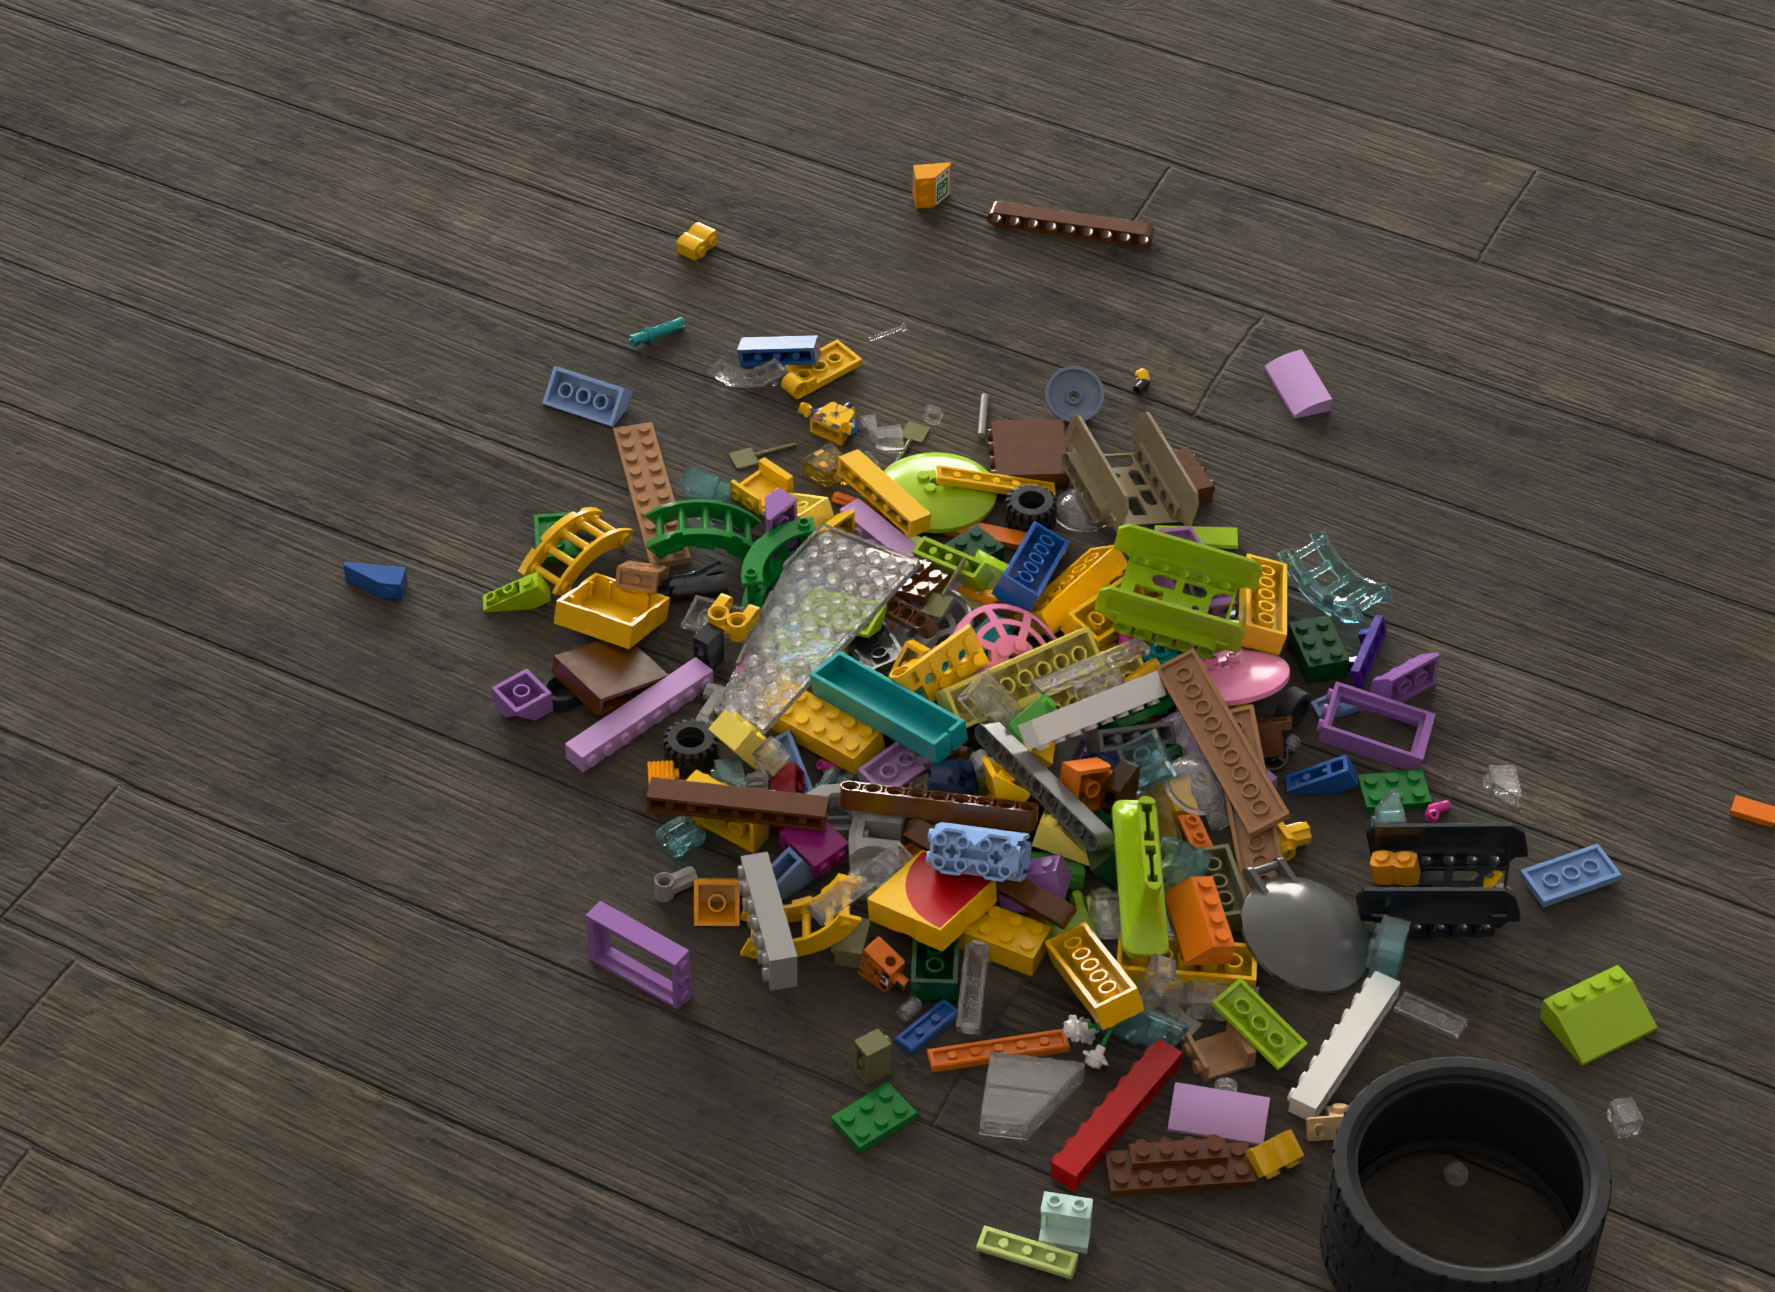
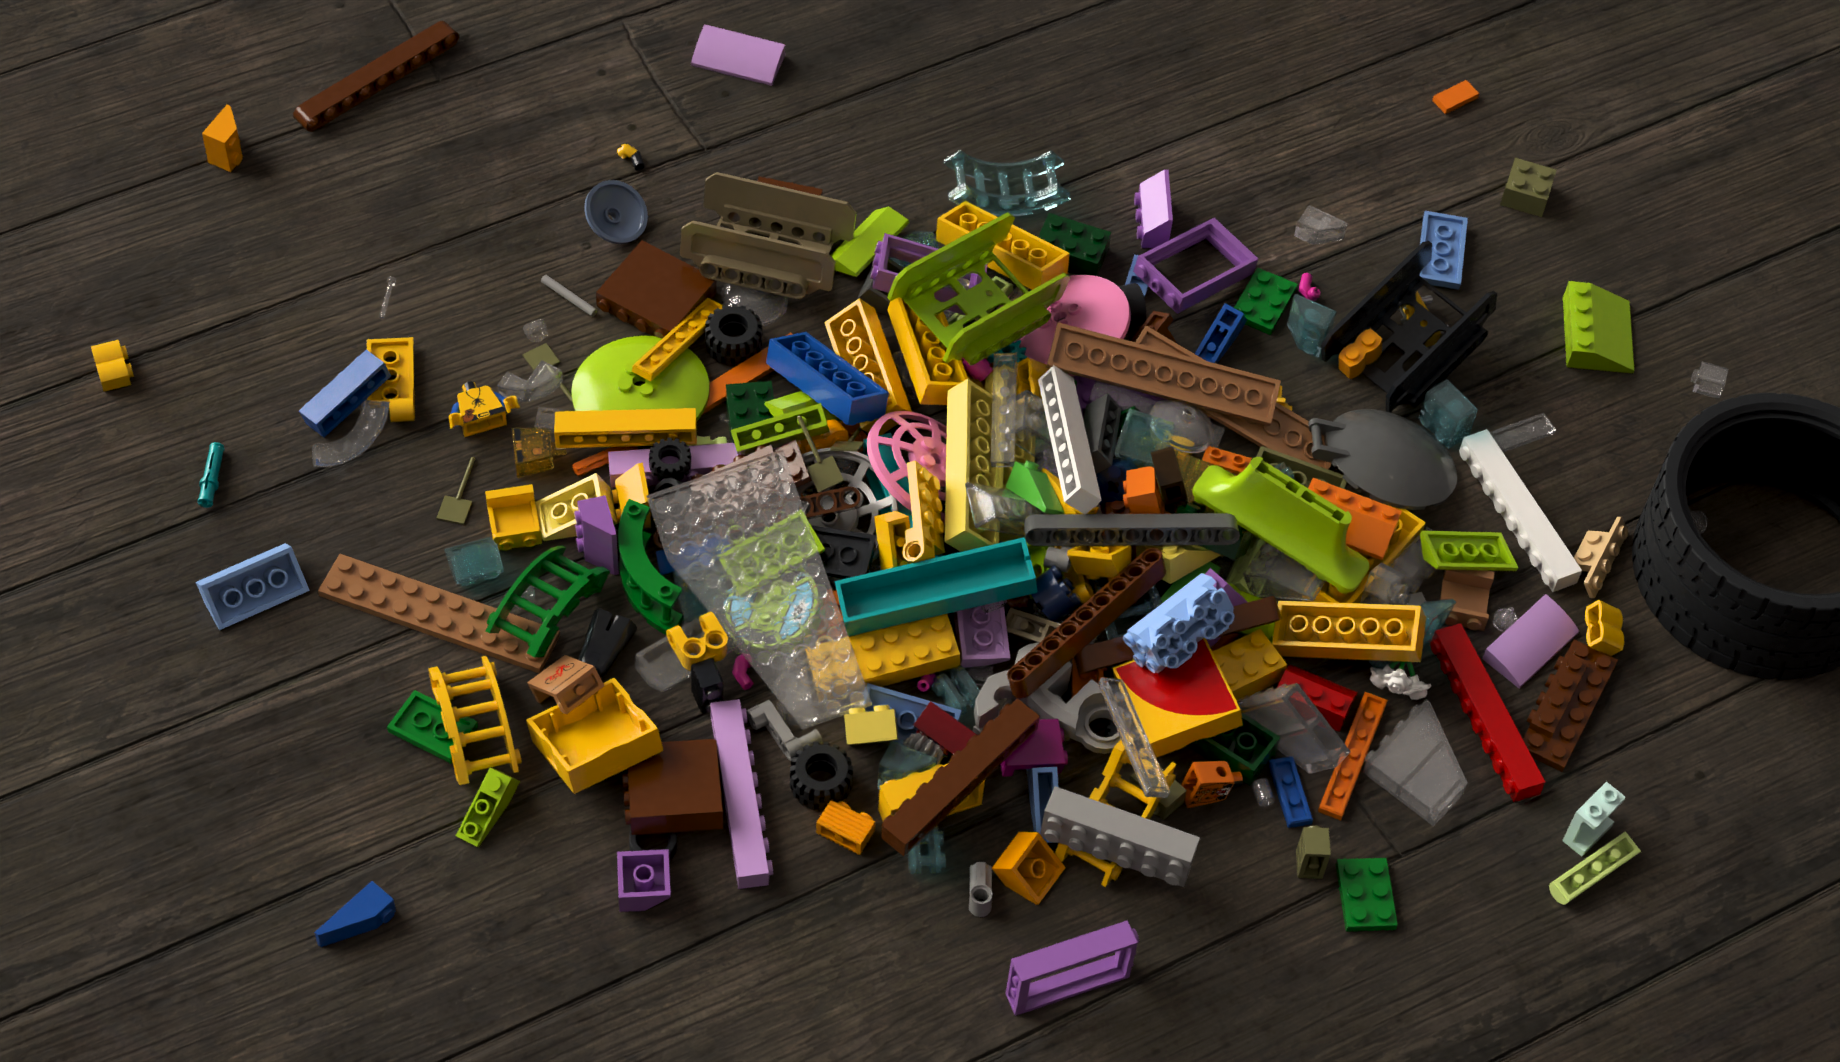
camera: 60 degrees left, 10 degrees up
clear brick [752,736,792,776] -> none
dark purple hinge [1348,615,1387,688] -> none
none -> black tyre [649,438,691,481]
none -> red slope [1272,664,1358,732]
none -> olive brick [1500,158,1557,217]

